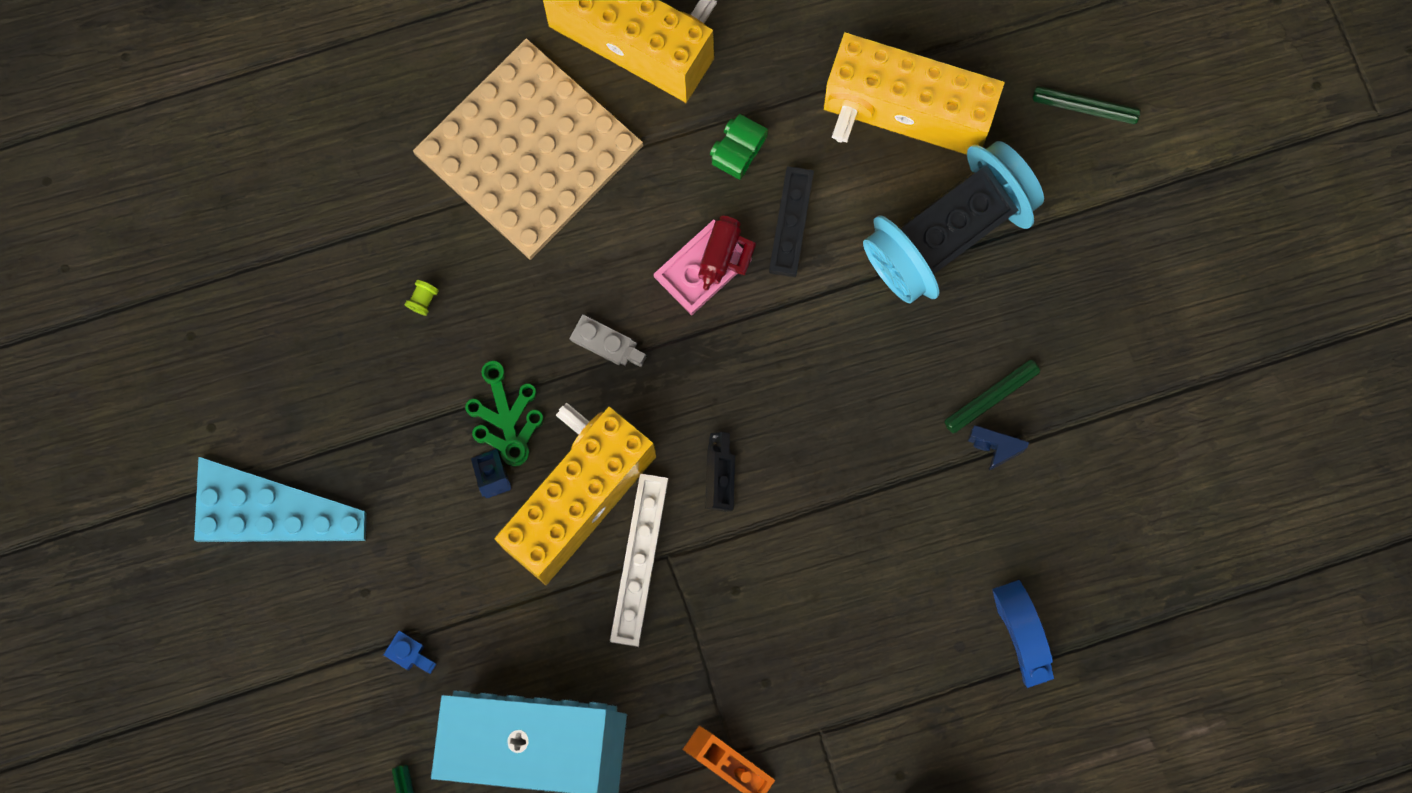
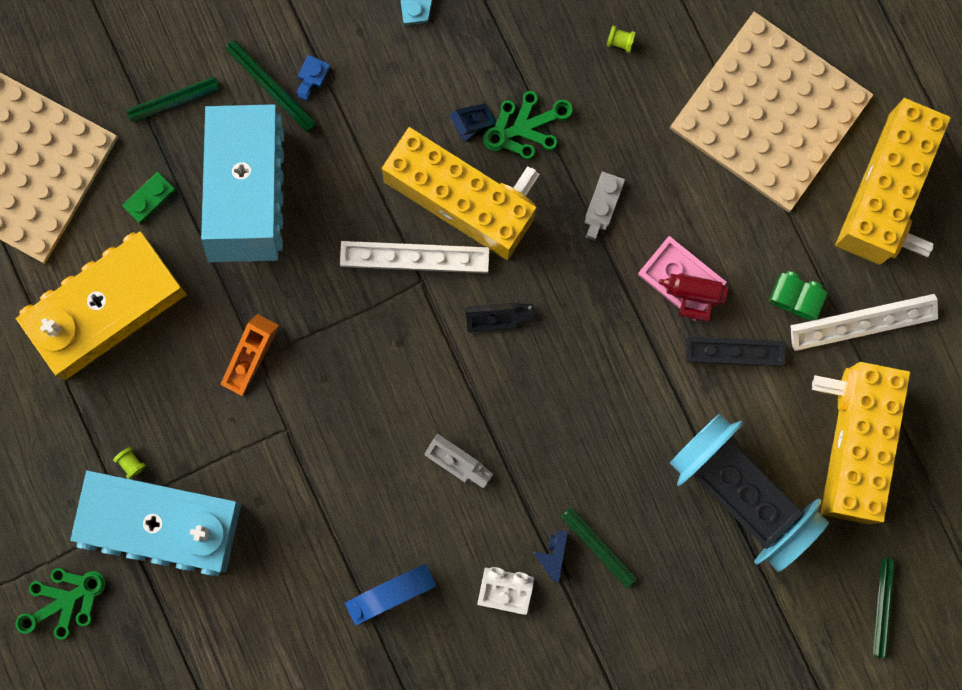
camera: 75 degrees right, 5 degrees up
none -> dark green axle [226,40,316,132]
none -> light grey hinge [424,433,493,488]
none -> white bracket [477,567,534,615]
none -> white plate [790,294,938,351]

